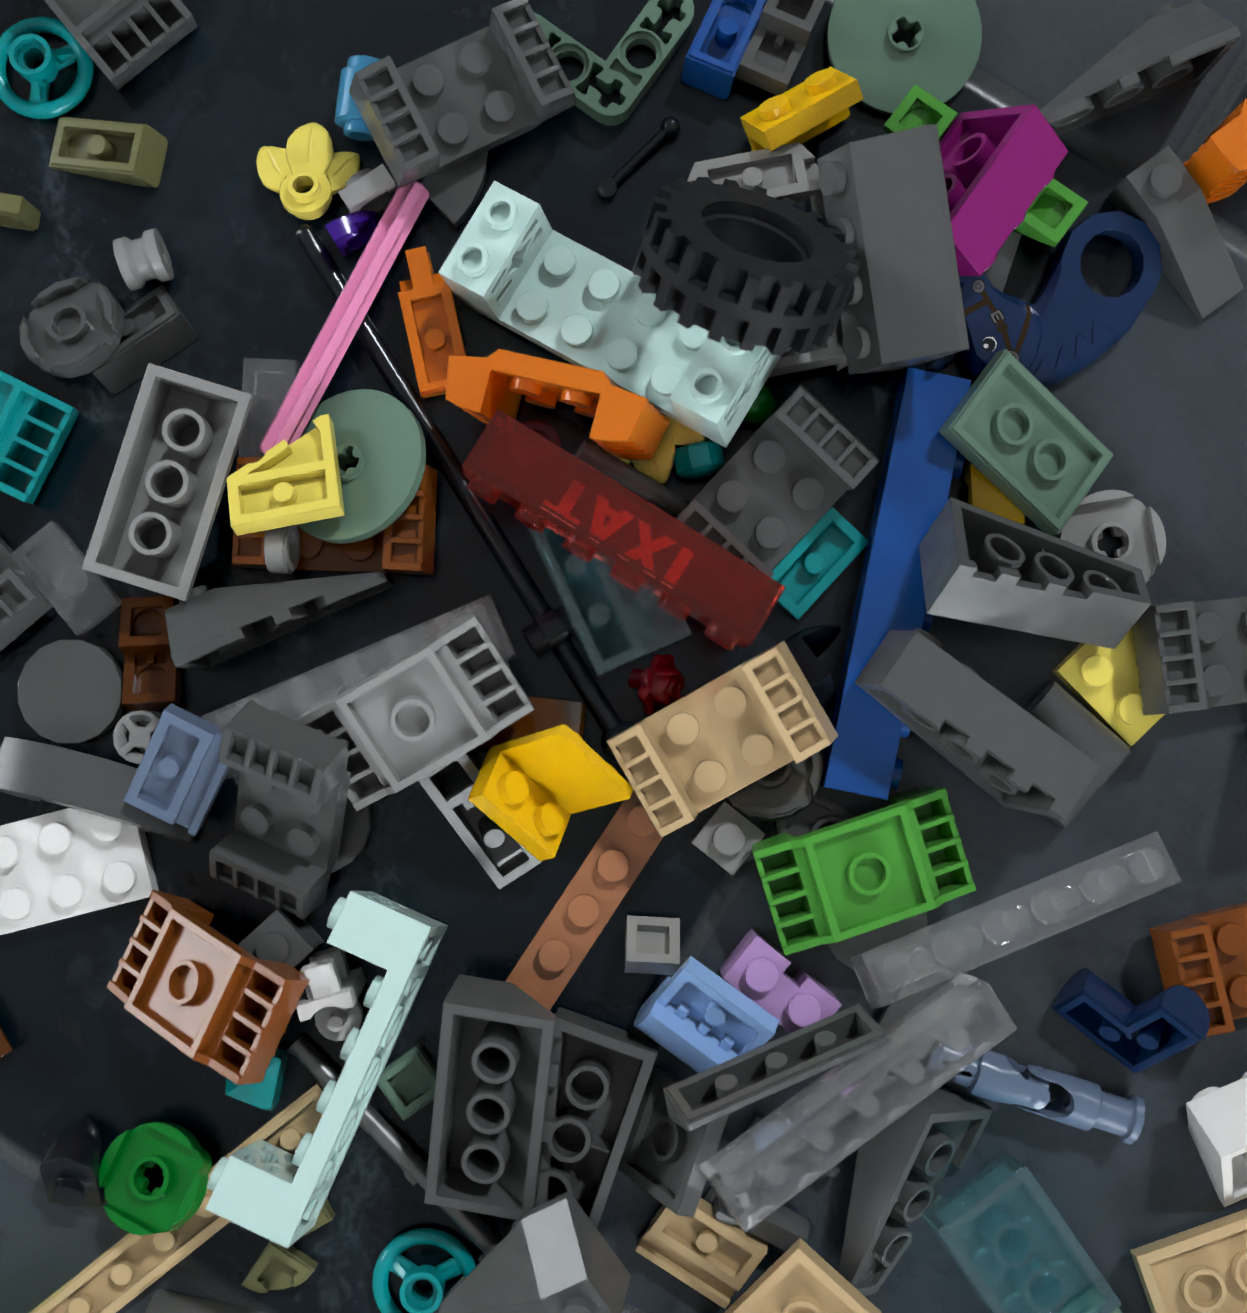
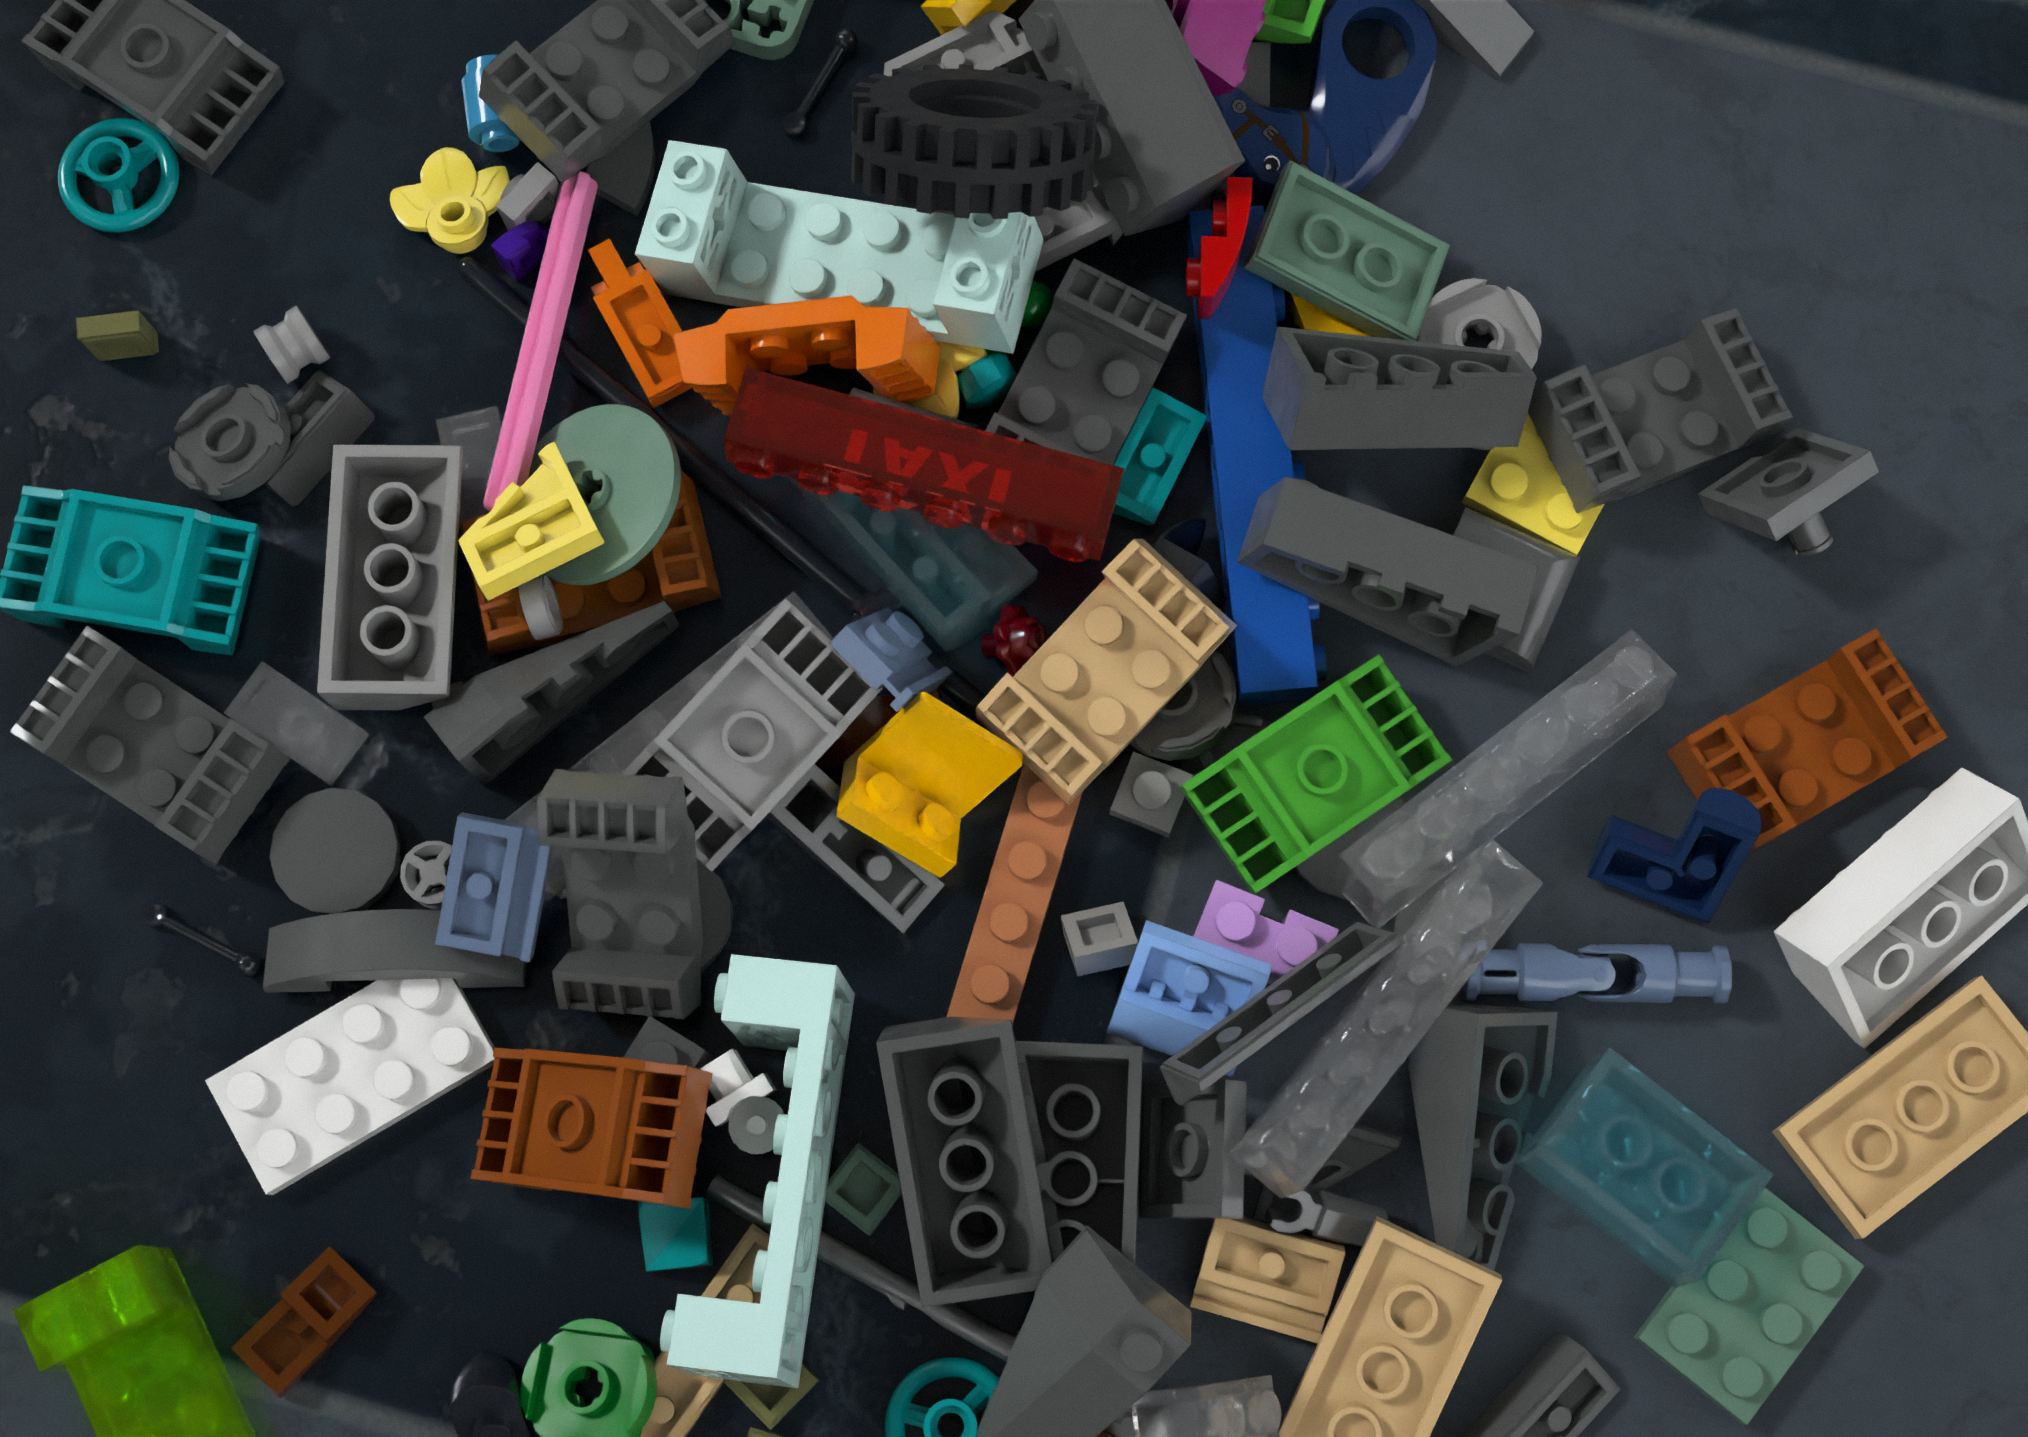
camera: 15 degrees left, 10 degrees down
olive slope [49,116,168,188] -> none
reddish brown slope [118,596,181,711] -> none
none -> sand blue plate [829,607,953,712]
none -> red slope [1185,177,1253,319]

